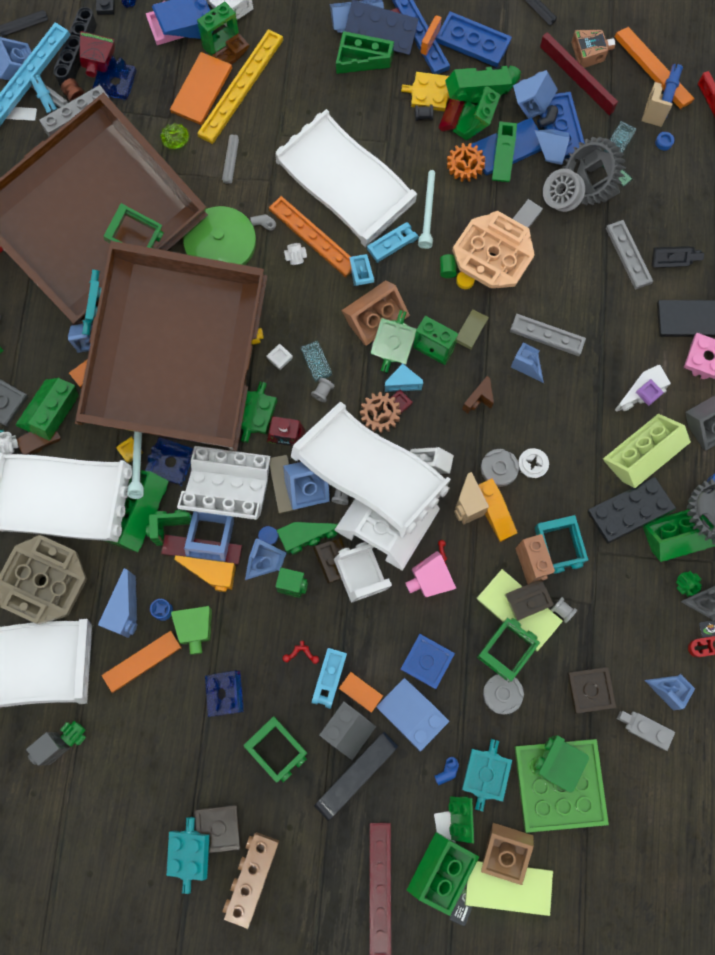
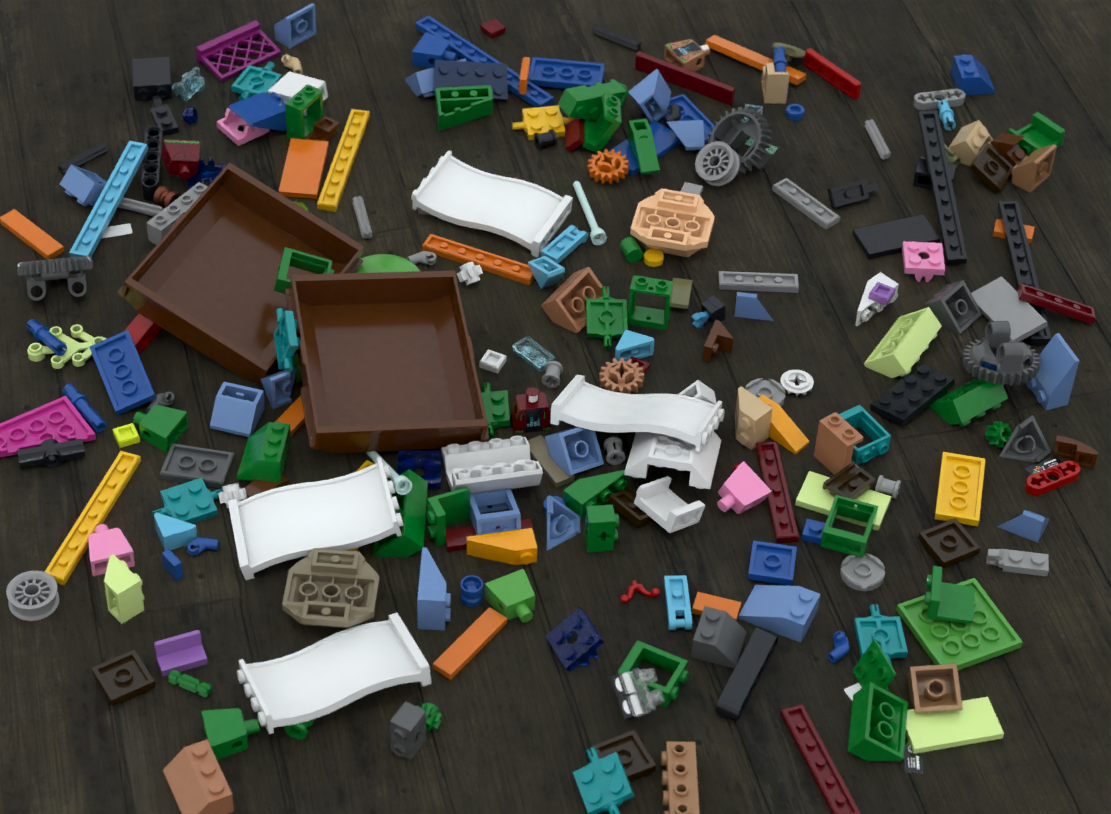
camera: 20 degrees left, 30 degrees down
medium azure pin [30,74,57,113] -> none
none -> medium blue slope [210,382,265,437]
none -> clear hips [610,668,665,721]
none -> black piece [691,295,725,329]
none -> dark red tile [755,442,799,543]
none -> olive dish [772,43,805,61]
none -> blue plate [802,519,826,544]
none -> yellow plate [934,452,985,527]

